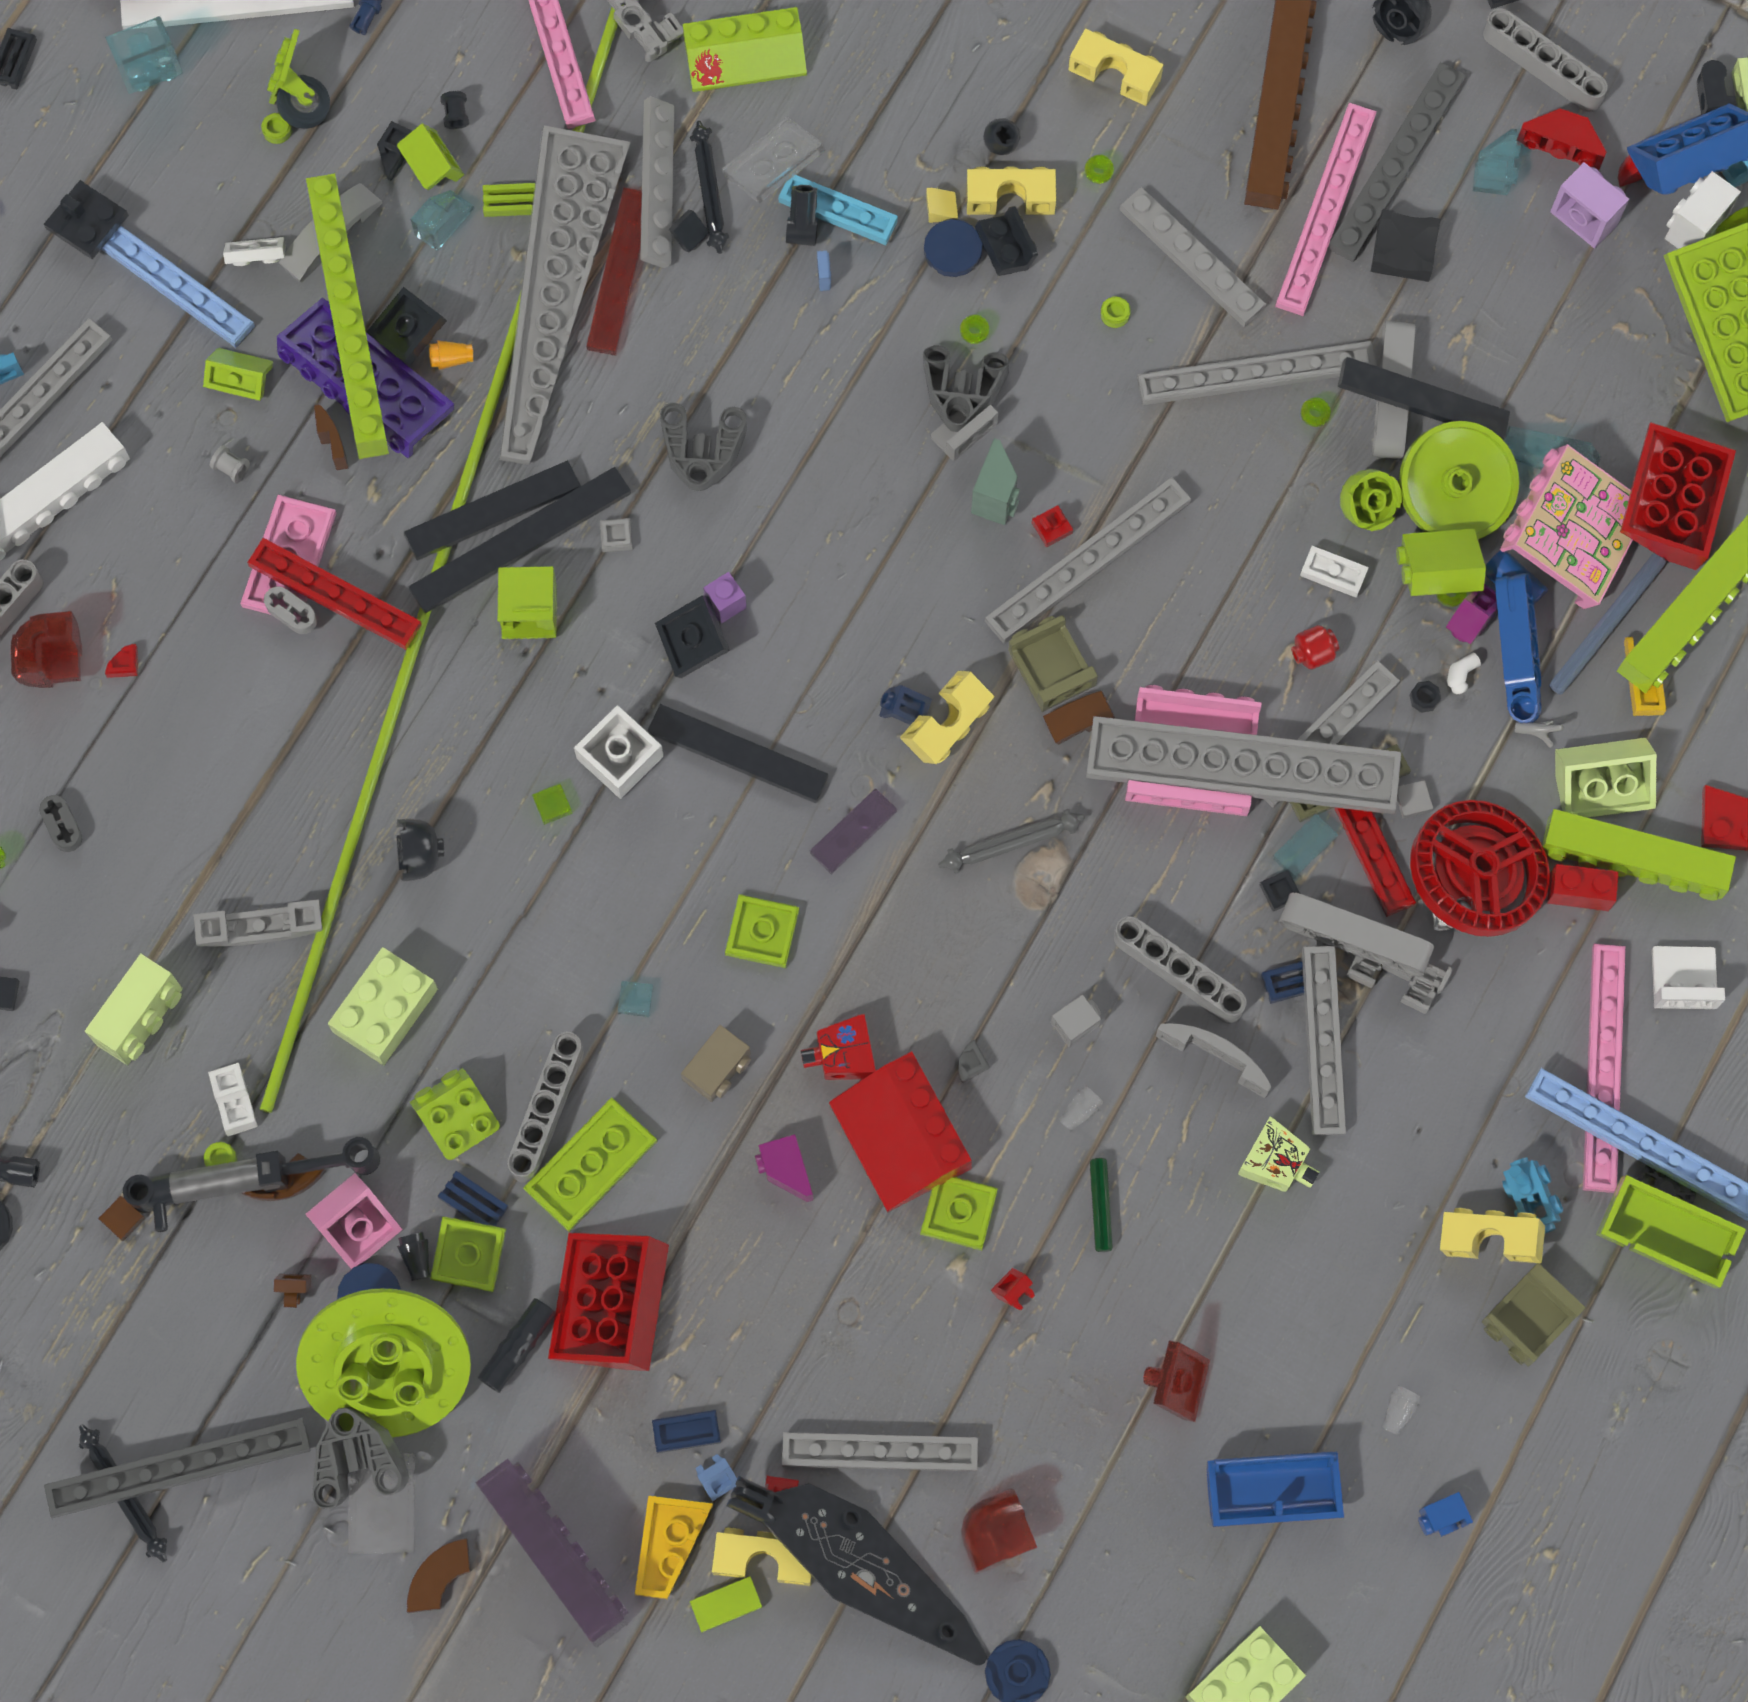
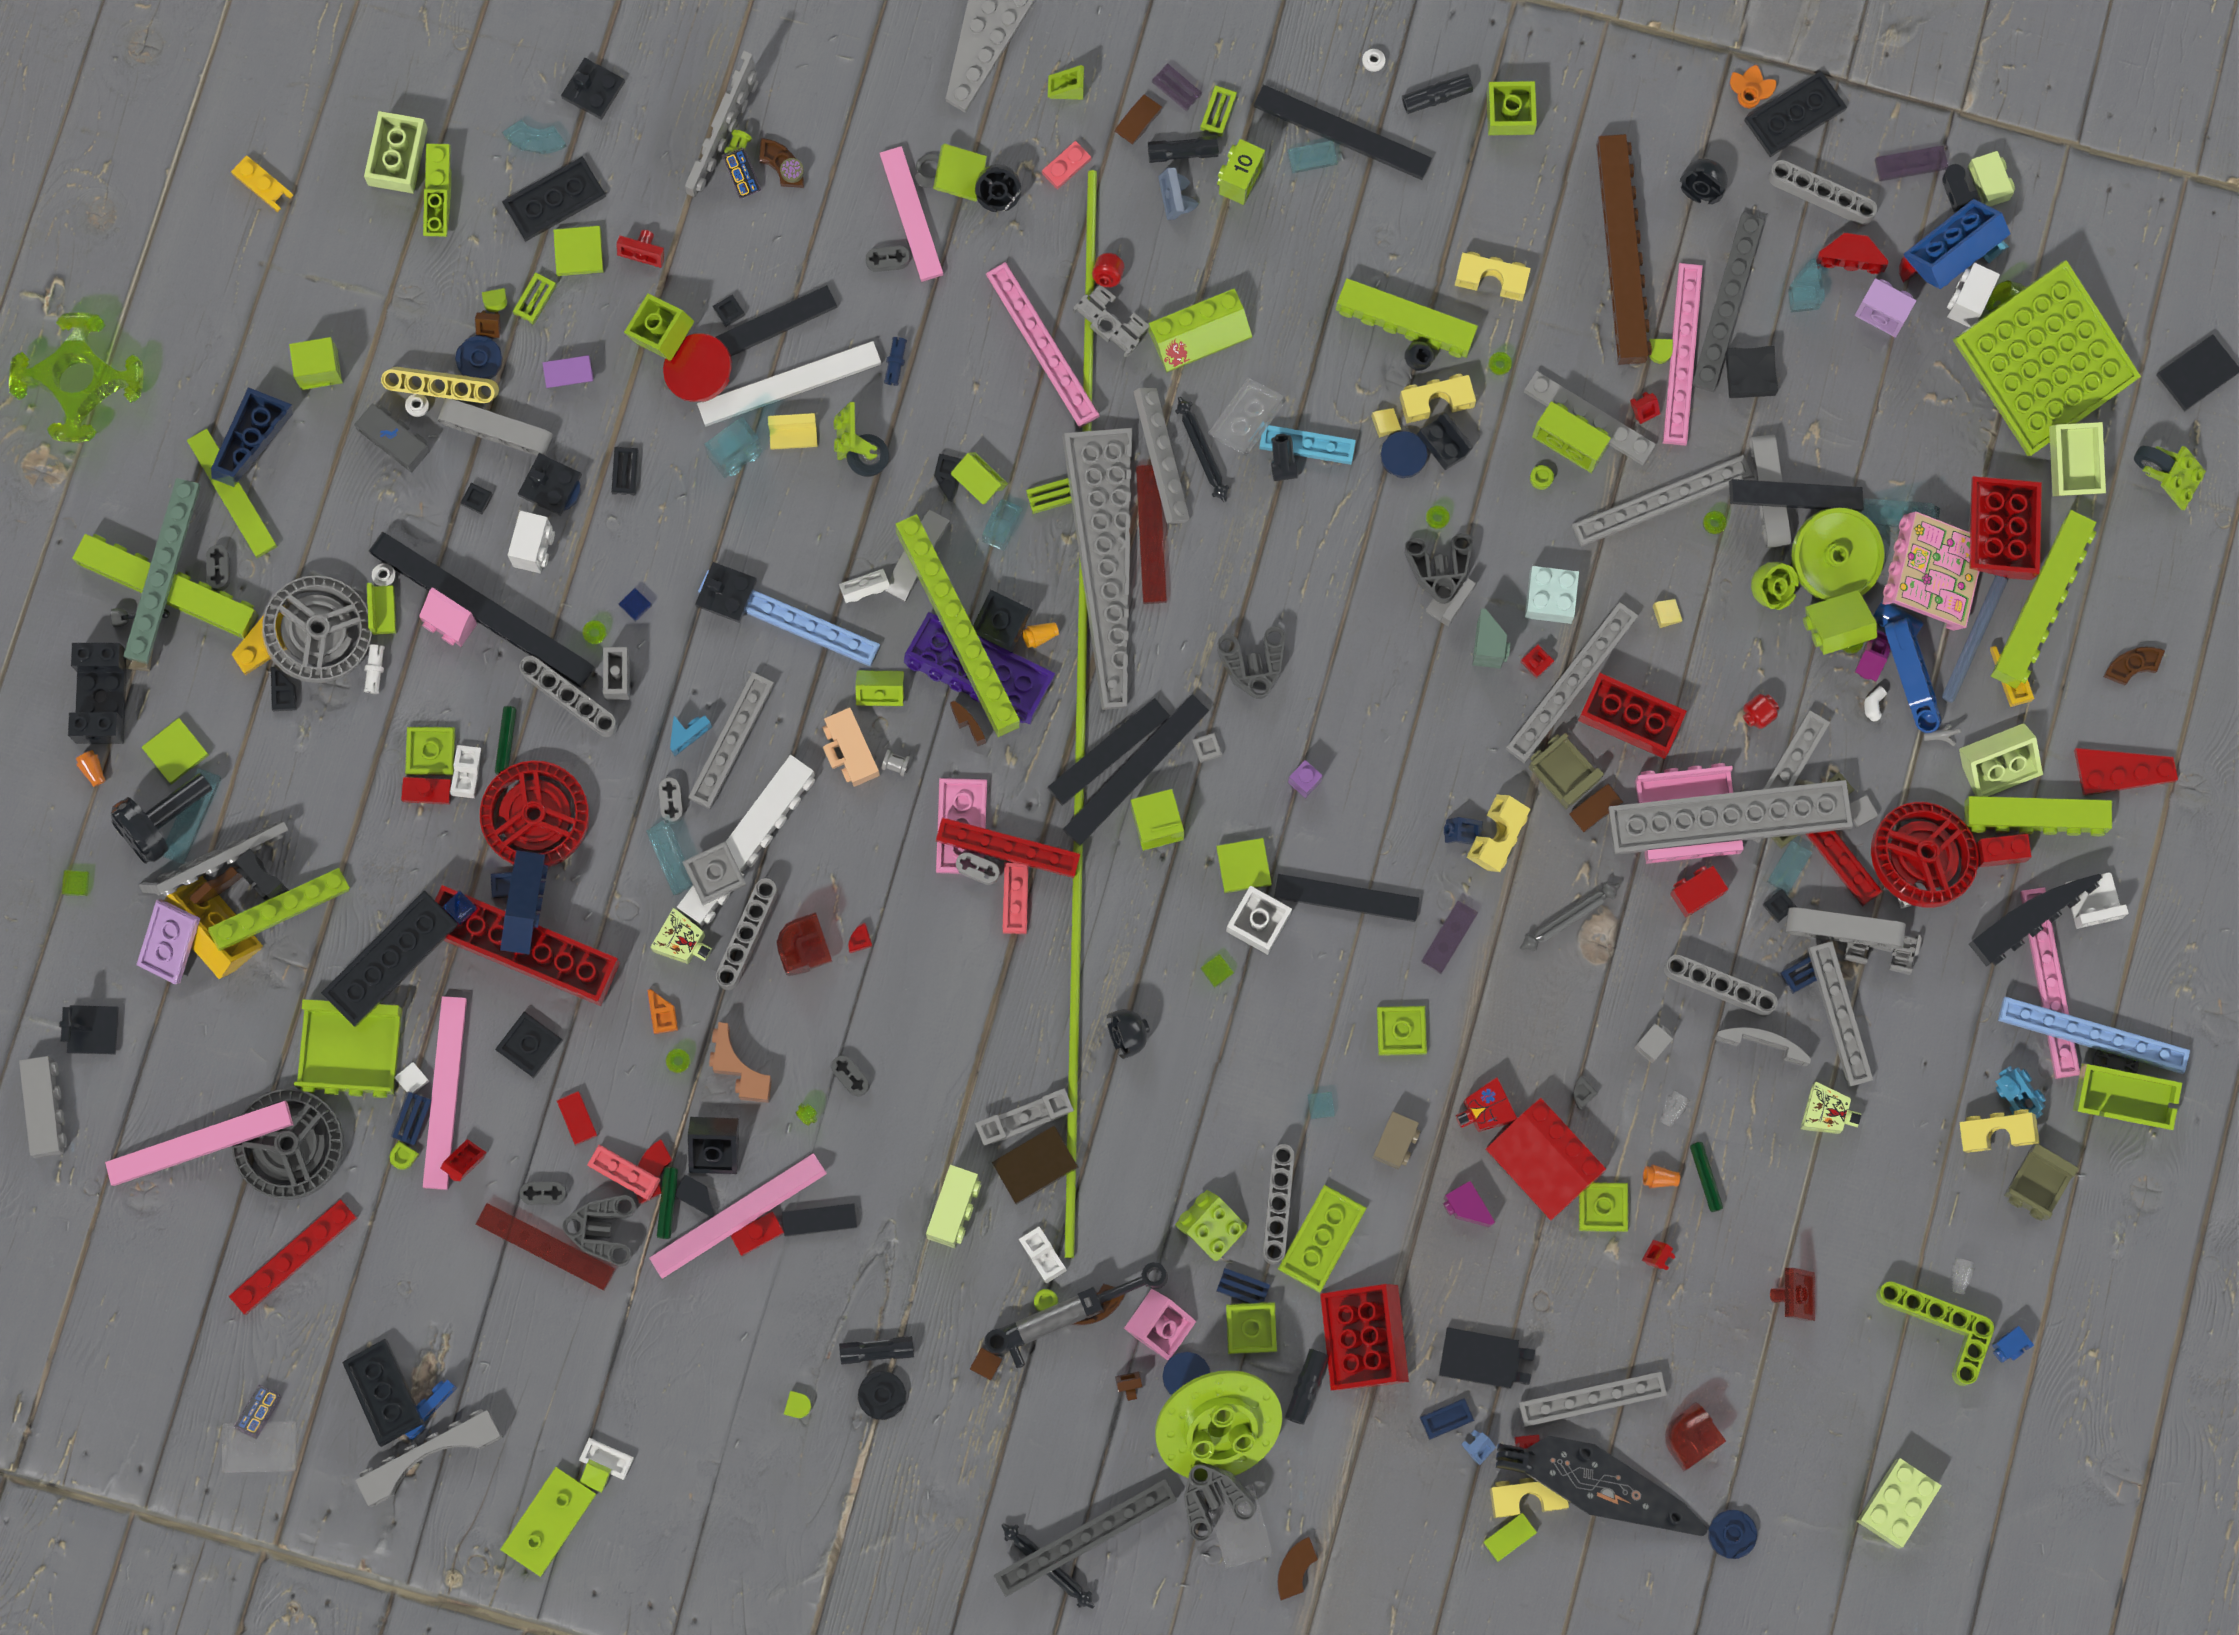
camera: 15 degrees left, 5 degrees up
lime tile [261,113,292,144] -> none
yellowish green brick [328,947,438,1066] -> none
black cone [397,1232,430,1281] -> none
black bush [440,91,469,129] -> none
clear purple brick [475,1458,629,1648] -> none
yellow wing [635,1496,713,1600] -> none
black hinge [655,595,730,678] -> none
black tile [669,209,709,252] -> none
medium blue tile [817,251,831,291] -> none
blue container [1206,1451,1344,1527] -> none
white plate [1300,546,1369,598] -> none
black tile [1409,681,1441,713] -> none
none -> light yellow panel [768,413,817,450]
none -> light nougat piece [822,708,880,787]
none -> dark brown tile [992,1126,1079,1205]
none -> coral tile [1003,862,1028,934]
none -> lime tile [1216,838,1272,894]
none -> lime brick [1336,278,1478,358]
none -> black tile [1439,1327,1535,1389]
none -> light aqua brick [1525,566,1579,624]
none -> lime brick [1532,401,1611,474]
none -> red brick [1578,672,1687,759]
none -> red tile [1630,392,1661,424]
none -> orange cone [1643,1164,1680,1188]
none -> lime tile [1649,339,1673,364]
none -> light yellow slope [1653,599,1682,628]
none -> red brick [1670,866,1729,918]
none -> clear purple tile [1875,145,1948,182]
none -> lime beam [1876,1282,1994,1386]
none -> black slope [1969,874,2103,967]

